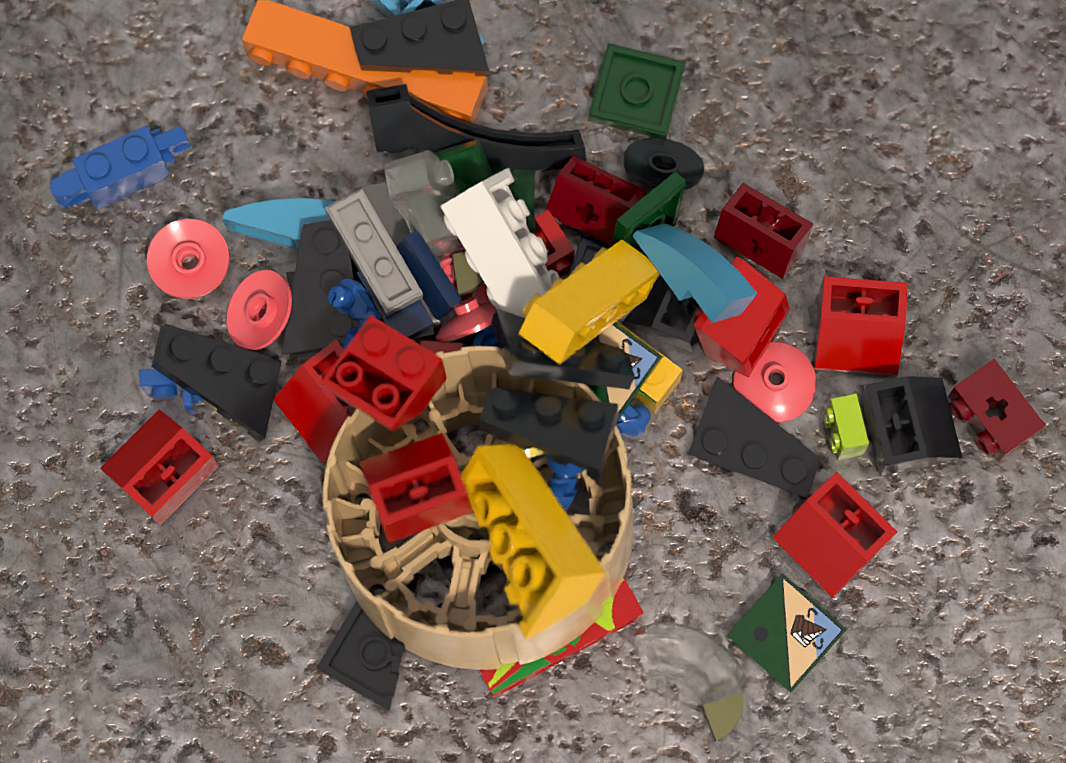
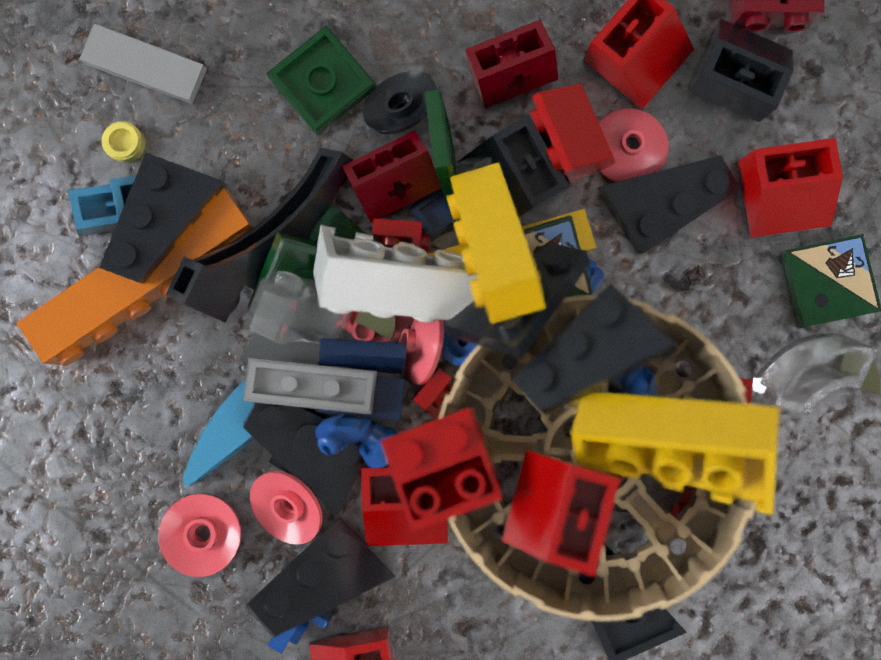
camera: 60 degrees left, 10 degrees up
blue hinge [49,125,191,209] -> none
dark azure slope [633,224,758,323] -> none
lime piece [823,393,869,460] -> none

